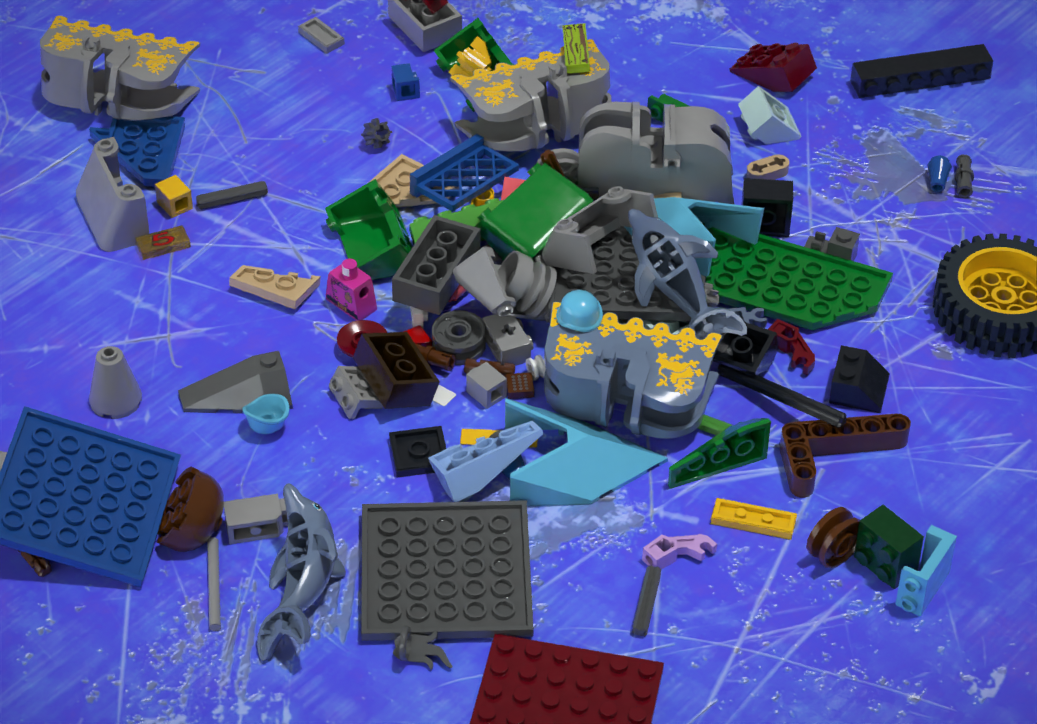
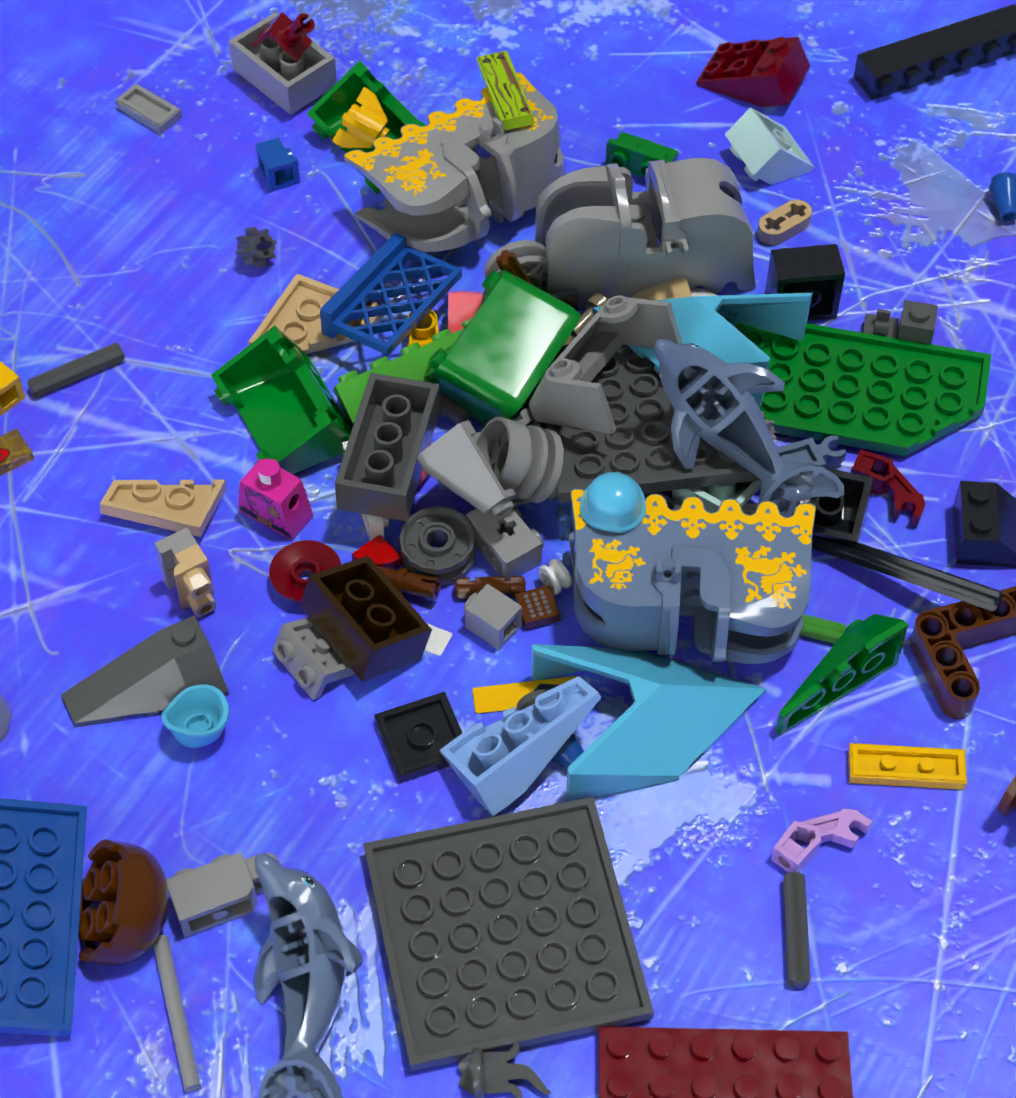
camera: 10 degrees left, 10 degrees up
none -> tan hips [154,527,216,618]

